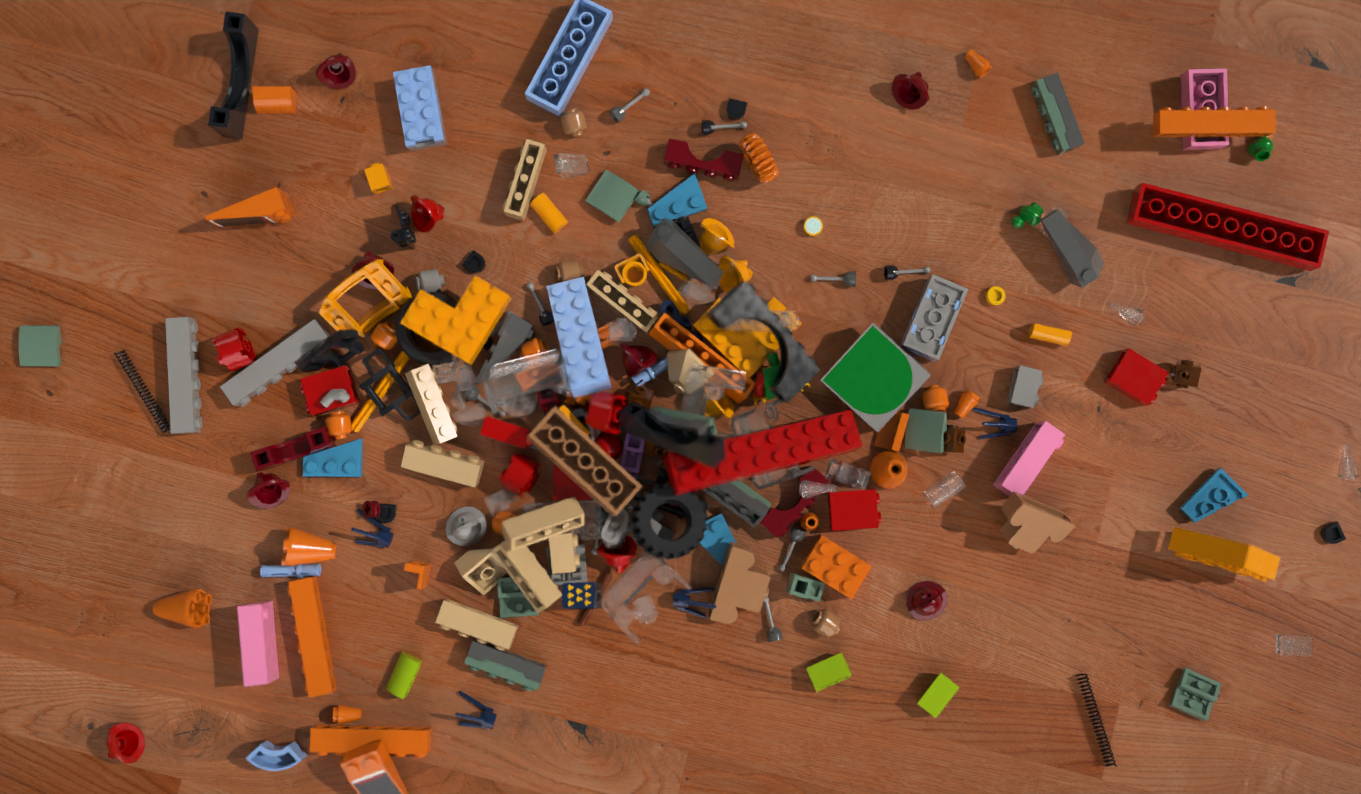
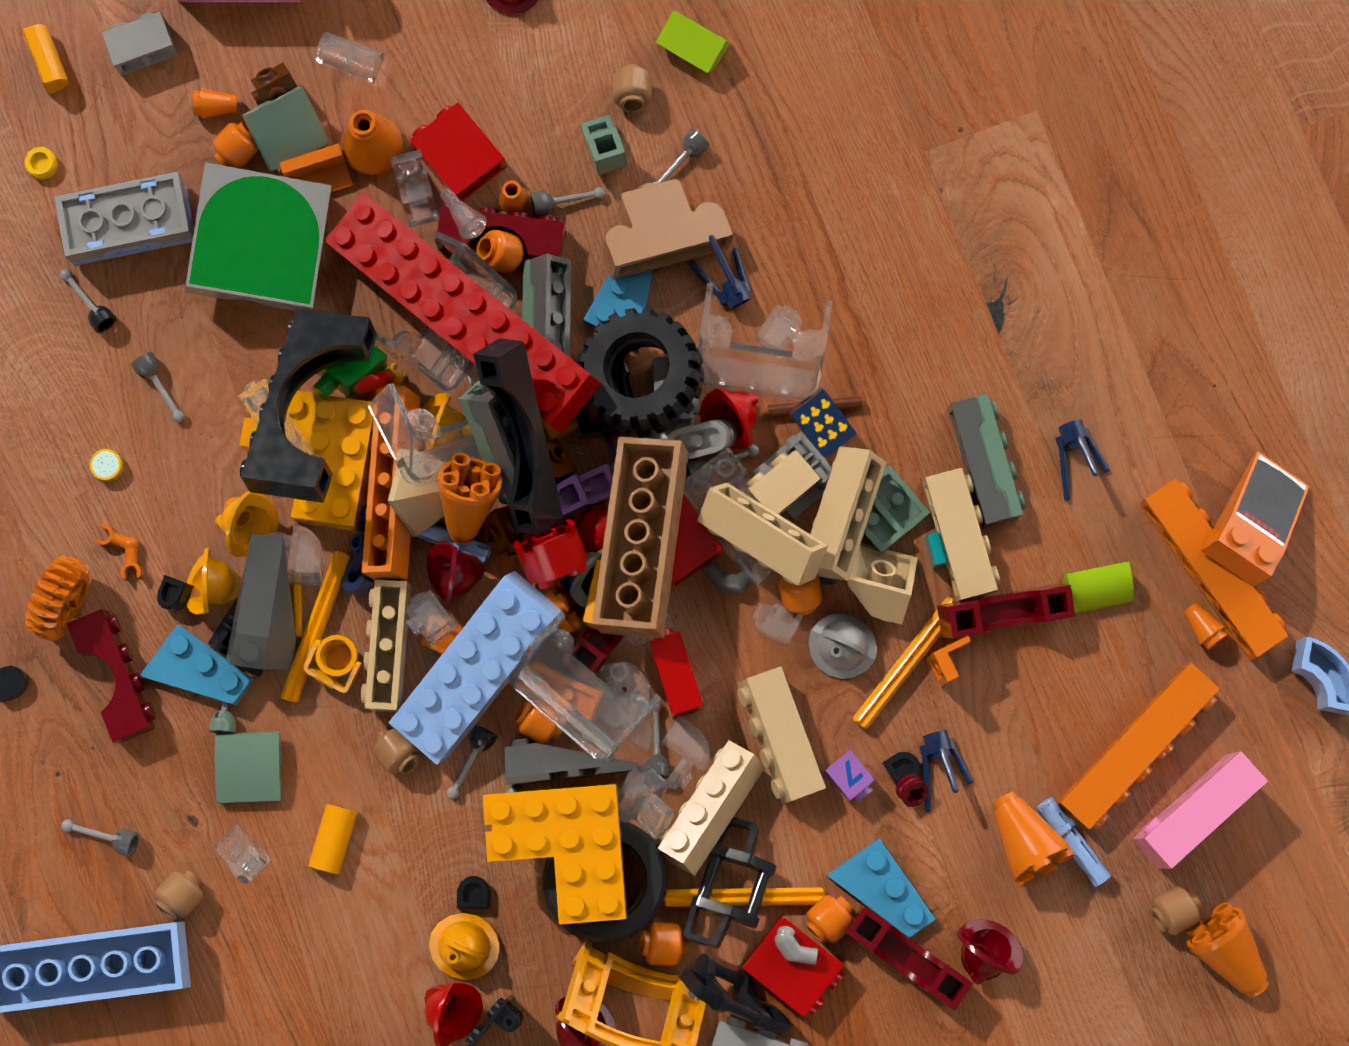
camera: 120 degrees left, 5 degrees down
light grey head [415,269,445,293] -> none
red brick [499,453,543,498] -> none
tan brick [503,139,547,221] -> none
hinge [701,120,747,135] -> none
orange brick [800,535,872,599] -> none
dark blue plant [972,407,1017,439] -> none
none -> orange arm [94,524,144,581]
none -> black tile [157,575,194,612]
none -> light orange helmet [429,913,500,980]
none -> orange cone [437,453,502,544]
none -> orange head [477,230,524,273]
none -> dark grey arm [703,561,751,594]
none -> medium lavender brick [824,750,875,802]
none -> light orange axle [853,597,957,729]
none -> teal tile [924,532,948,569]
none -> dark red arch [937,584,1076,639]
none -> medium nougat head [1150,886,1201,935]

